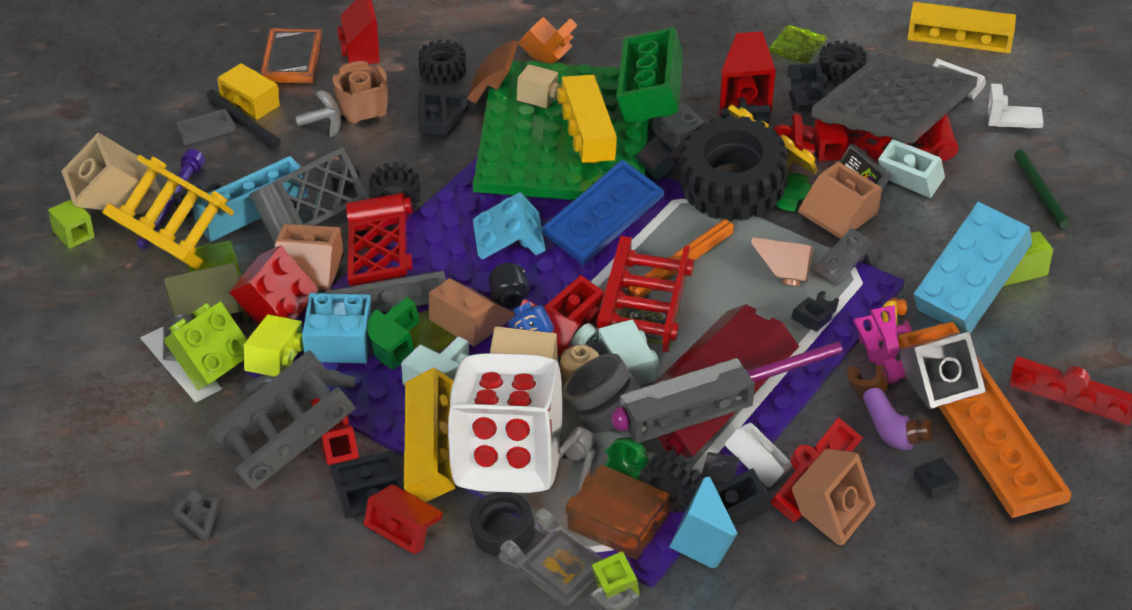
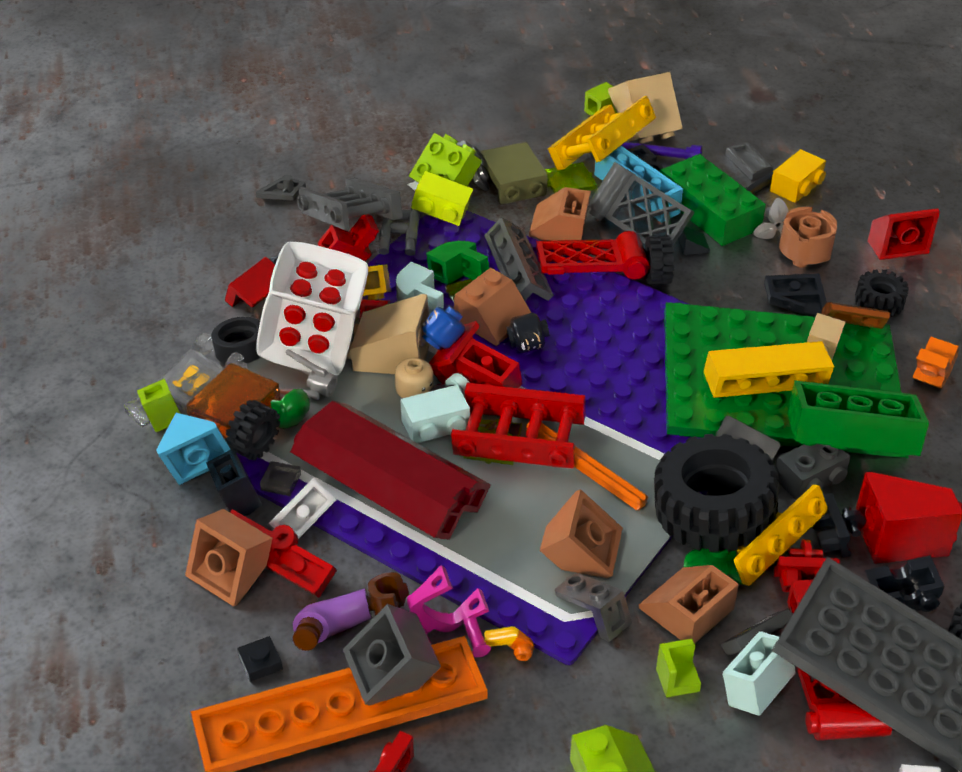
camera: 90 degrees right, 0 degrees up
red brick [229,245,319,326] -> none
tile [260,28,322,84] -> none
medium azure slope [302,293,371,363] -> none
medium azure bracket [473,192,546,259] -> none
blue plate [542,159,664,266] -> none
dark grey wheel [562,353,641,433] -> none
piece [611,342,843,443] -> none
black plate [791,291,839,332] -> none
medium azure brick [913,202,1032,333] -> none
none -> lime panel [656,639,701,698]
none -> green brick [660,154,766,246]

